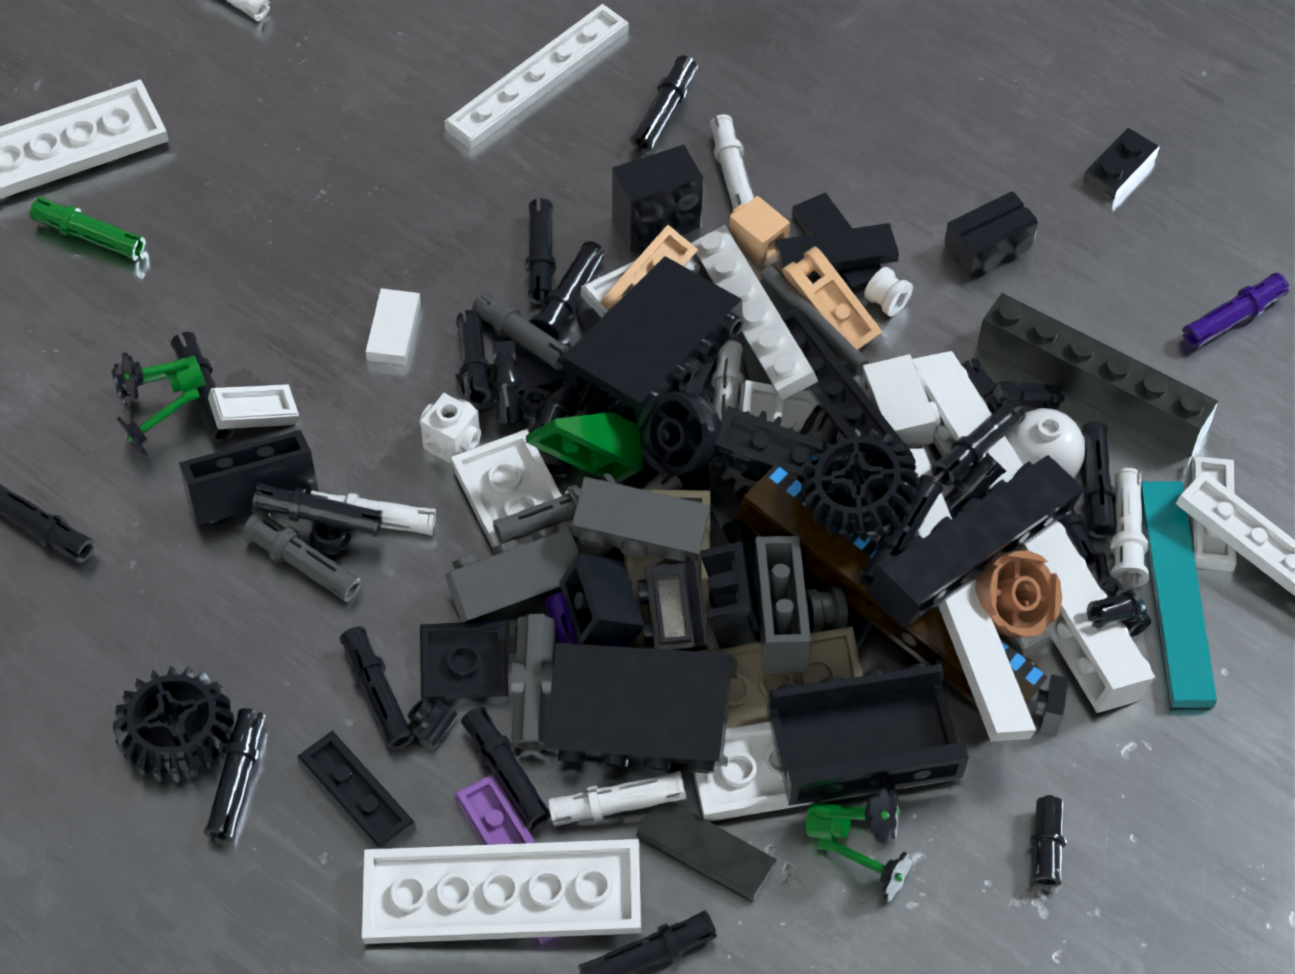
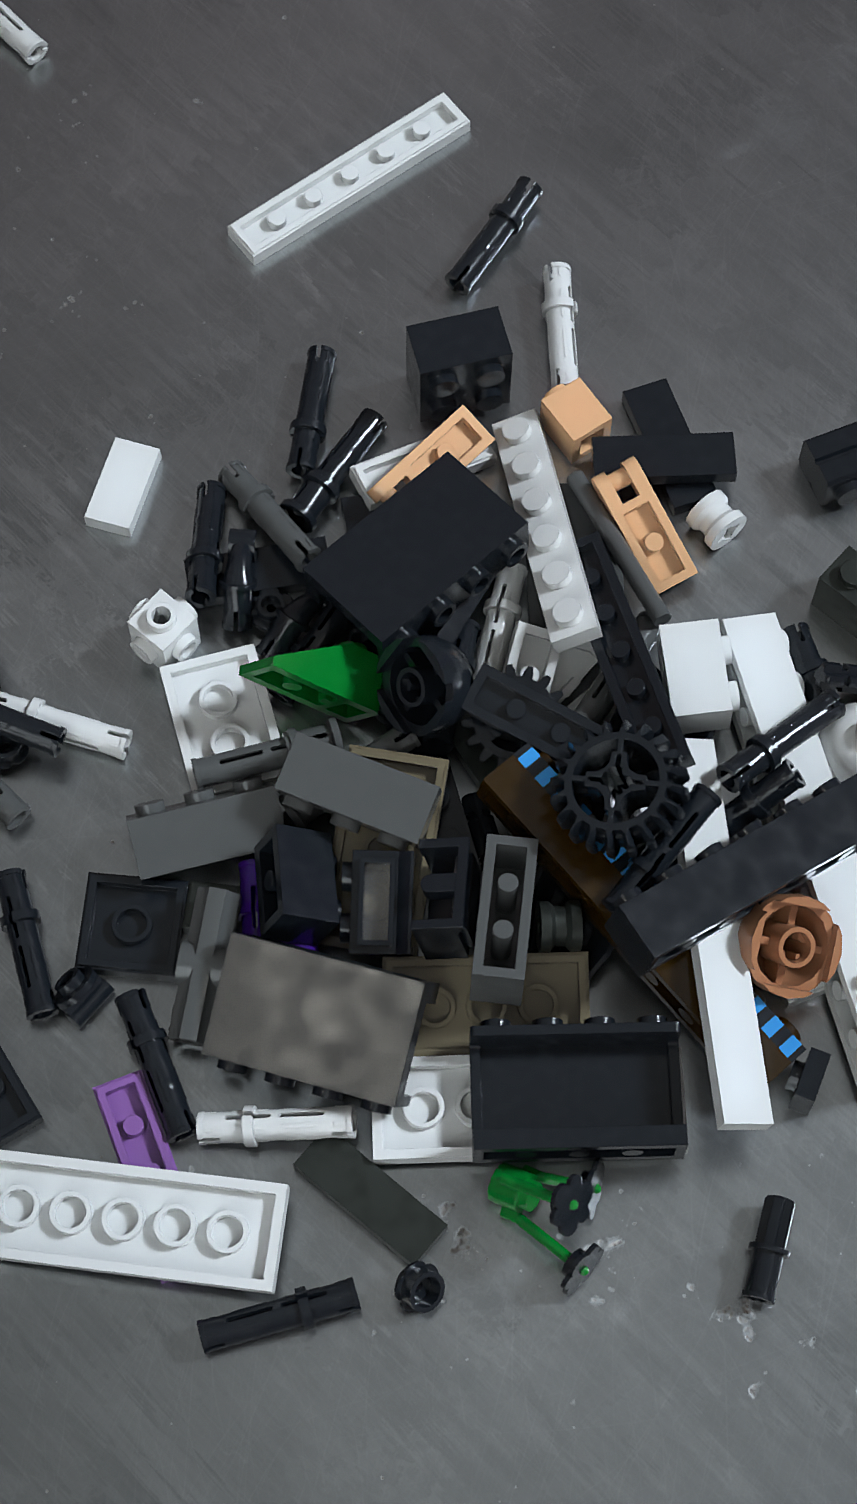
camera: 10 degrees right, 10 degrees up
none -> black plate [394,1261,445,1313]

